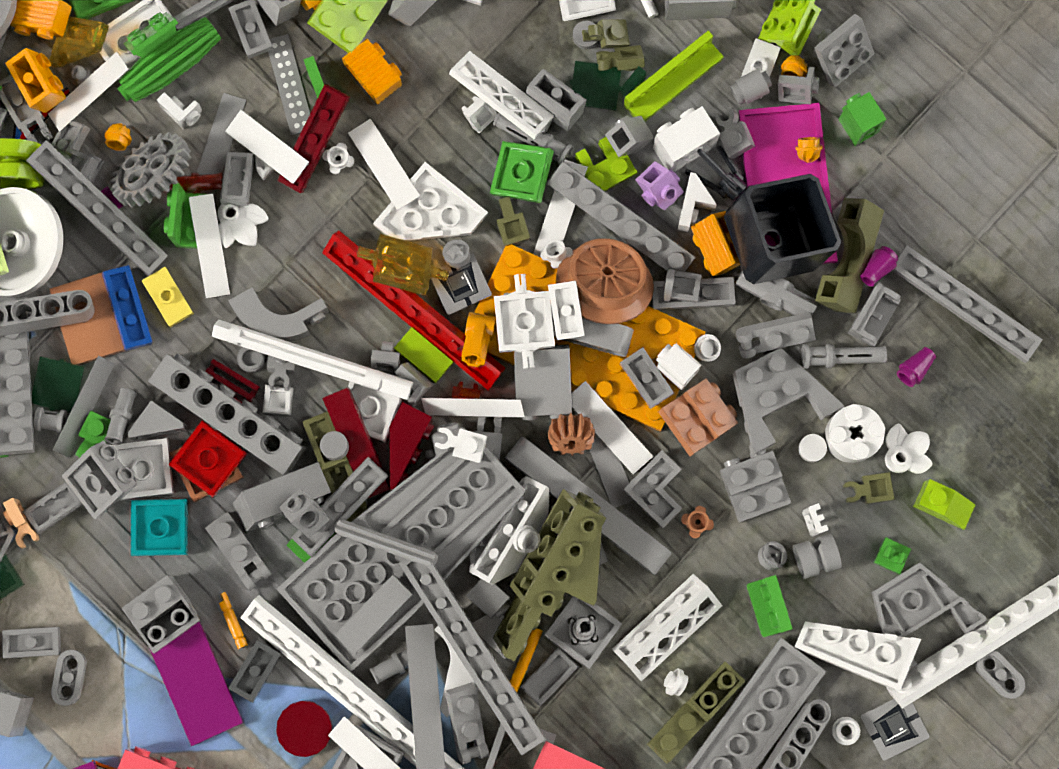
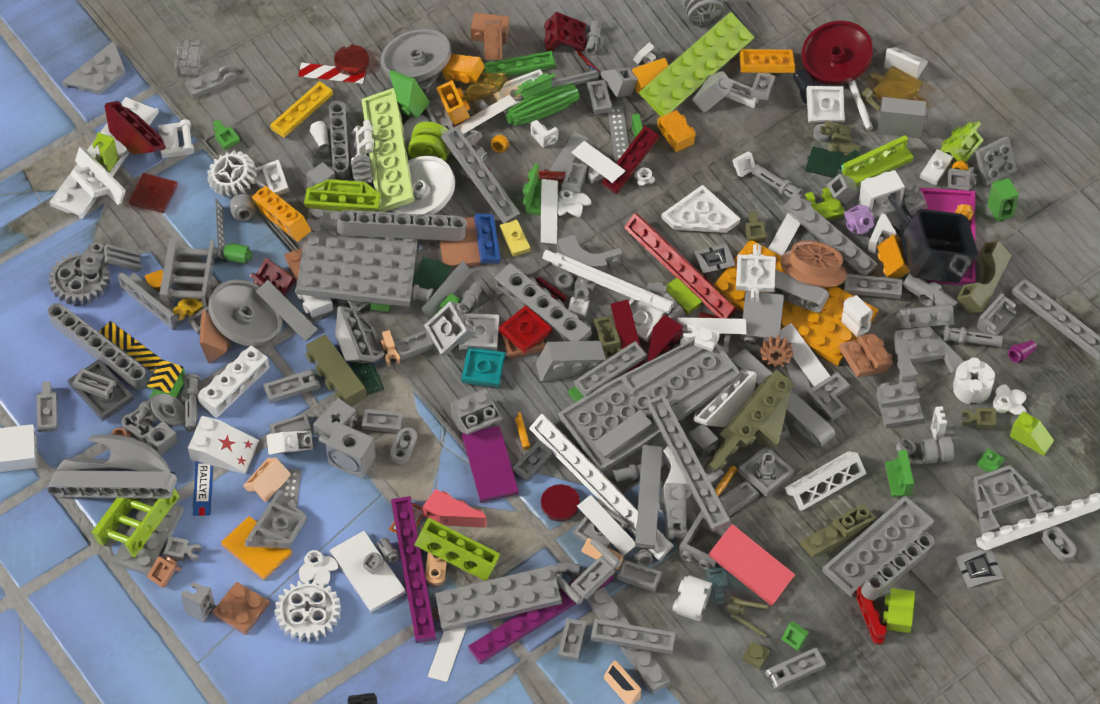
camera: 10 degrees right, 25 degrees down
light grey gear [110,132,191,207] -> none
light grey slope [128,401,188,441] -> none
light grey plate [205,512,272,591] -> none
light grey brick [279,488,330,539] -> none
light grey tile [320,431,349,461] -> none
light grey axle [335,519,438,568] -> none
white sticker [348,119,420,210] -> none
clear yellow plate [357,234,449,296] -> none
light grey tile [442,240,471,268] -> none
white fence [449,51,554,139] -> none
light orange piece [461,312,496,367] -> none
bright green tile [490,141,554,203] -> none
white plate [513,525,540,553] -> none
light grey brick [526,69,586,131] -> none
white plate [541,240,573,268] -> none
white plate [548,281,585,340] -> none
light grey plate [620,348,674,409] -> none
light grey tile [663,269,702,303] -> none
white plate [664,668,688,696] -> none
nougat plate [681,506,714,538] -> none
white plate [694,334,721,362] -> none
light grey brick [730,69,772,105] -> none
white wing [795,621,921,692] -> none
white tile [798,434,827,462] -> none
white plate [832,717,860,745] -> none
magenta cone [860,246,898,287] -> none

